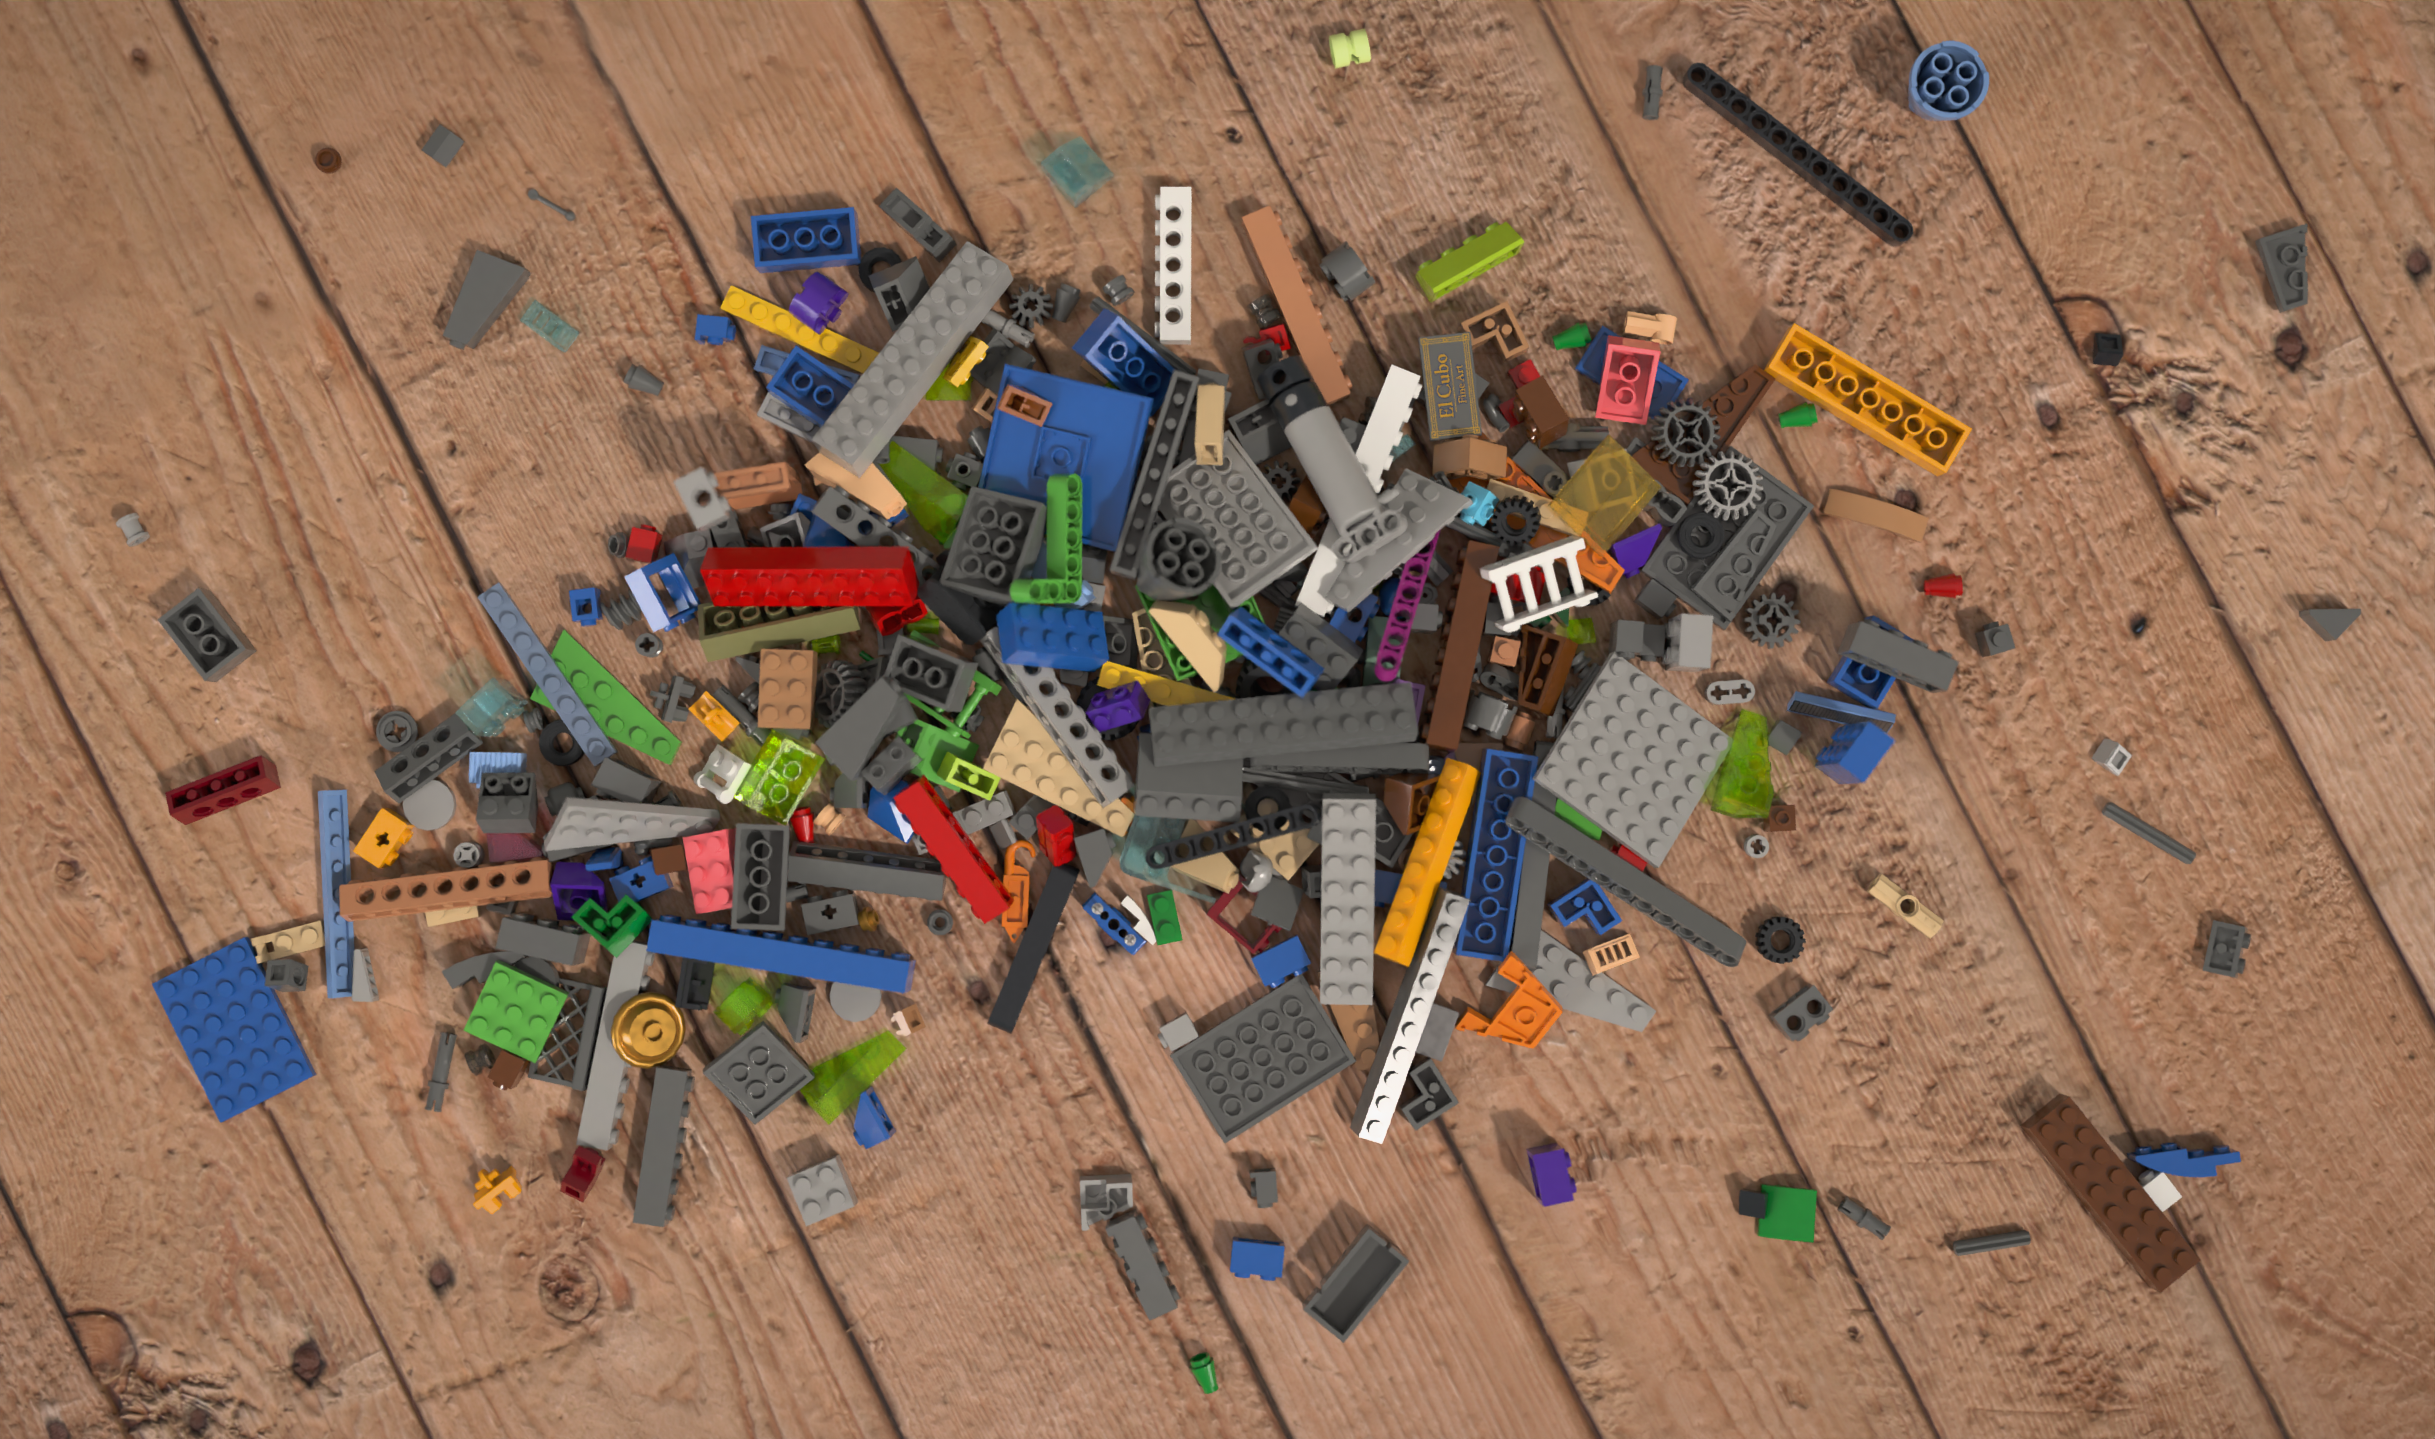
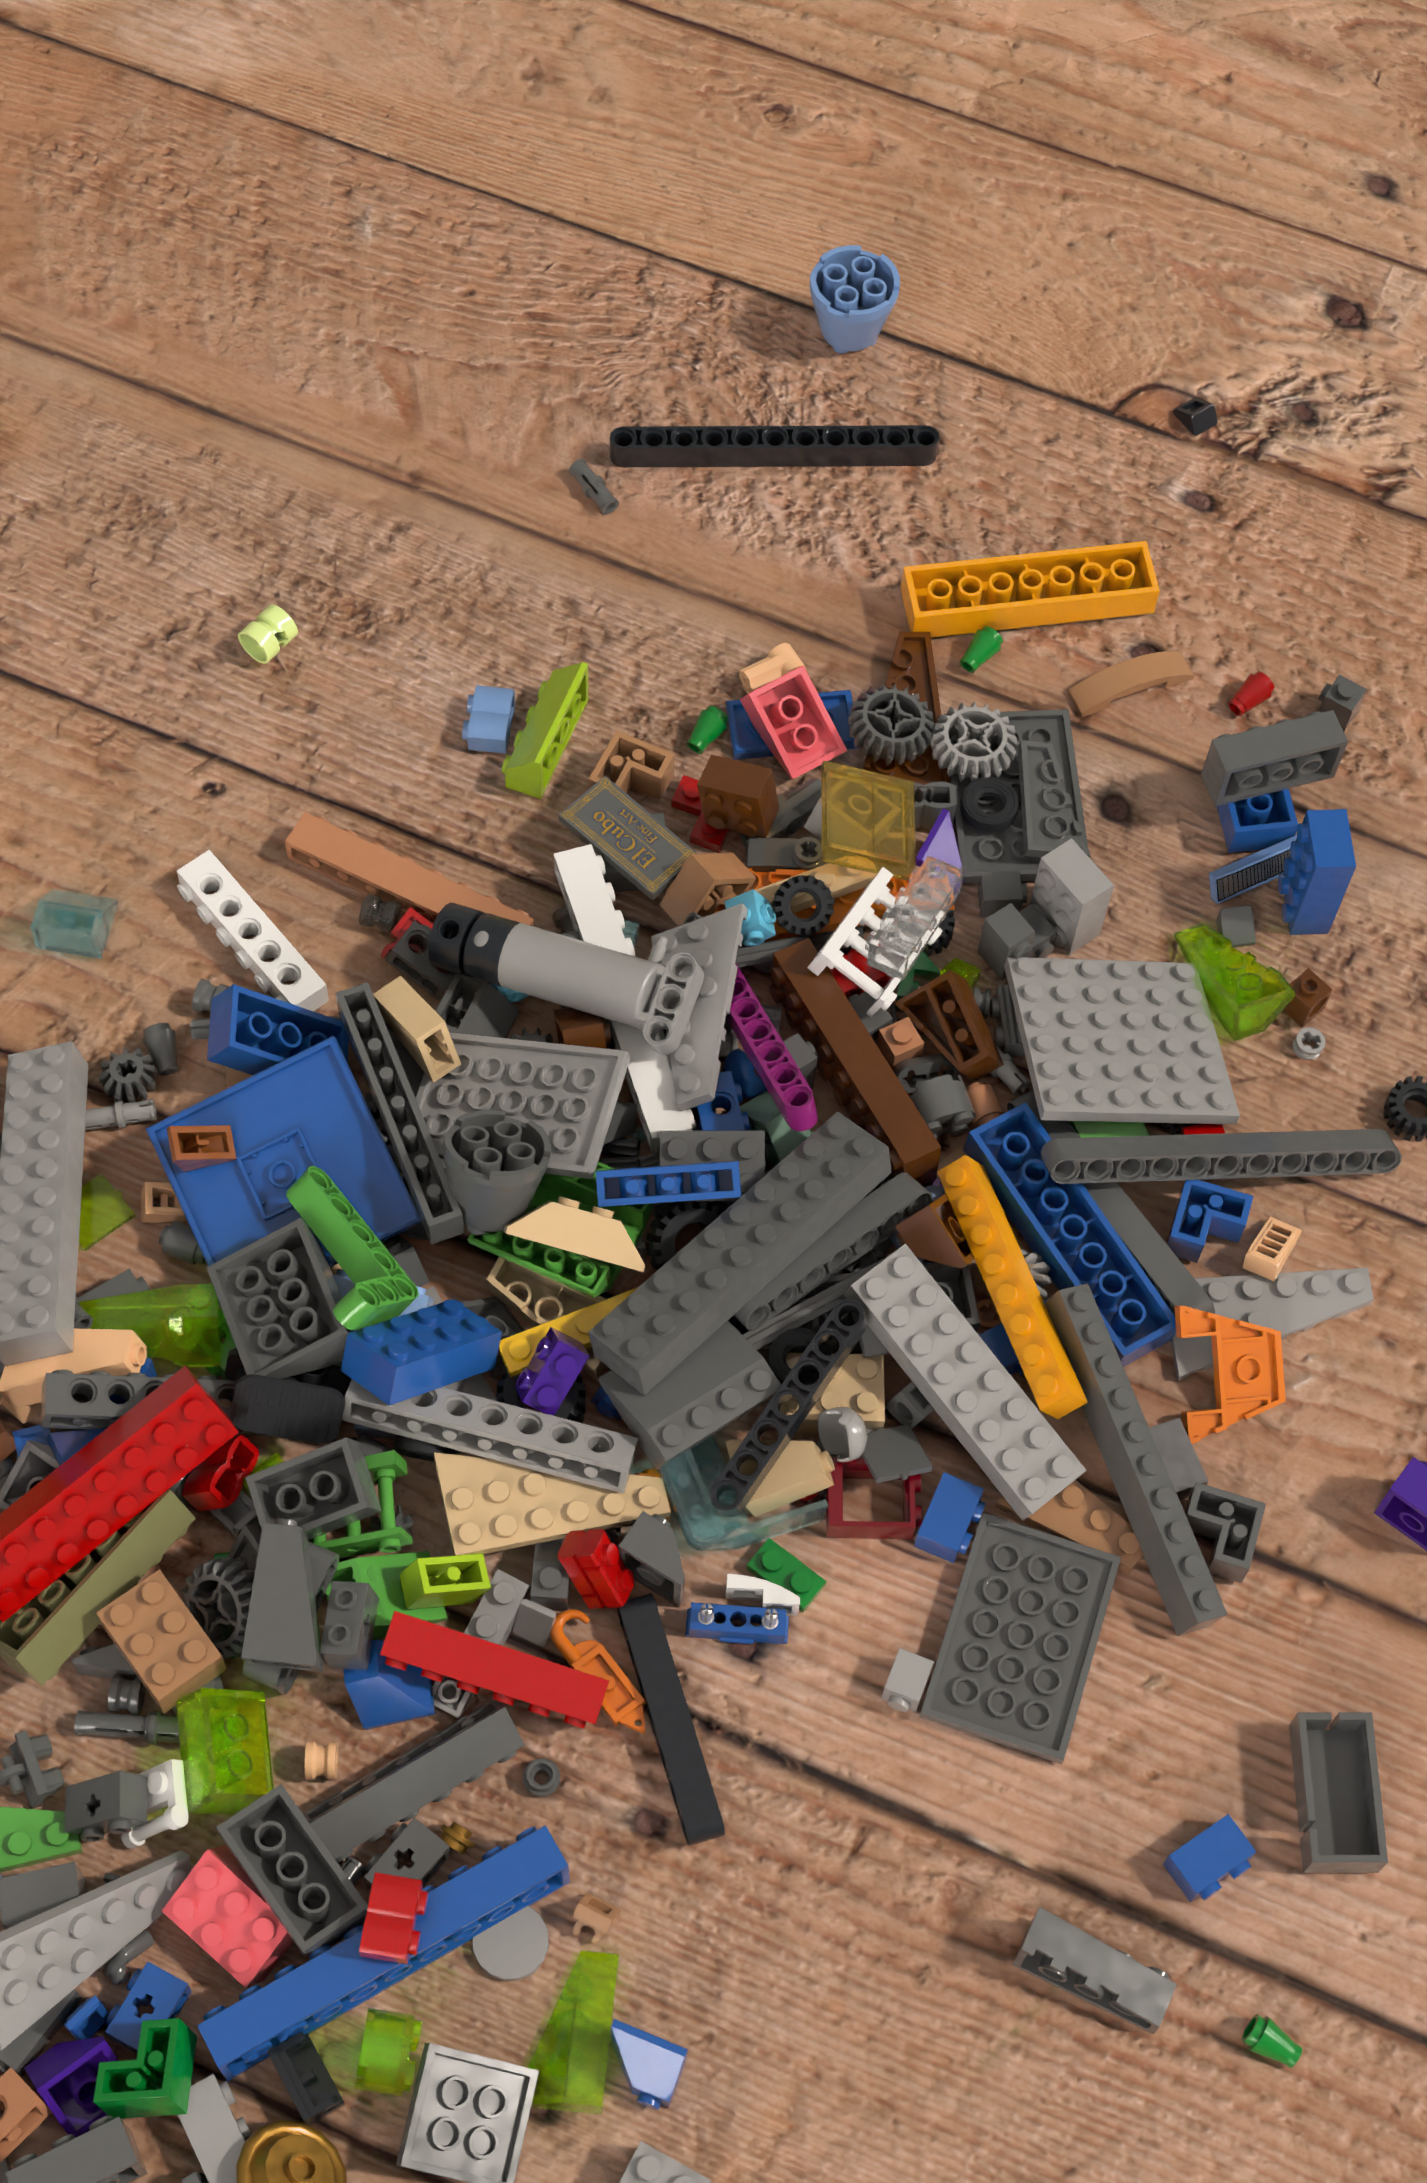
camera: 35 degrees left, 25 degrees down
reddish brown panel [650,844,687,875] -> none
light orange hips [688,691,740,741] -> none
dark grey slope [775,983,816,1043] -> none
red cone [788,806,815,843] -> none
clear neon green bush [812,634,841,657] -> none
dark grey slope [830,764,869,808] -> none
yellow wing [943,336,989,388] -> none
dark grey brick [945,452,983,491] -> none
dark grey bracket [970,328,1036,395] -> none
light grey slope [1080,1174,1133,1231] -> none
dark grey brick [1249,1168,1278,1208] -> none
dark grey brick [1319,241,1376,301] -> none
dark grey arm [1483,394,1510,432] -> none
light grey beam [1704,680,1755,705] -> none
dark grey gear [1743,593,1801,649] -> none
dark grey wing [2255,224,2308,313] -> none
none -> dark grey brick [65,1771,148,1842]
none -> red brick [359,1872,428,1964]
none -> medium blue brick [462,685,515,754]
none -> clear brick [865,856,964,980]

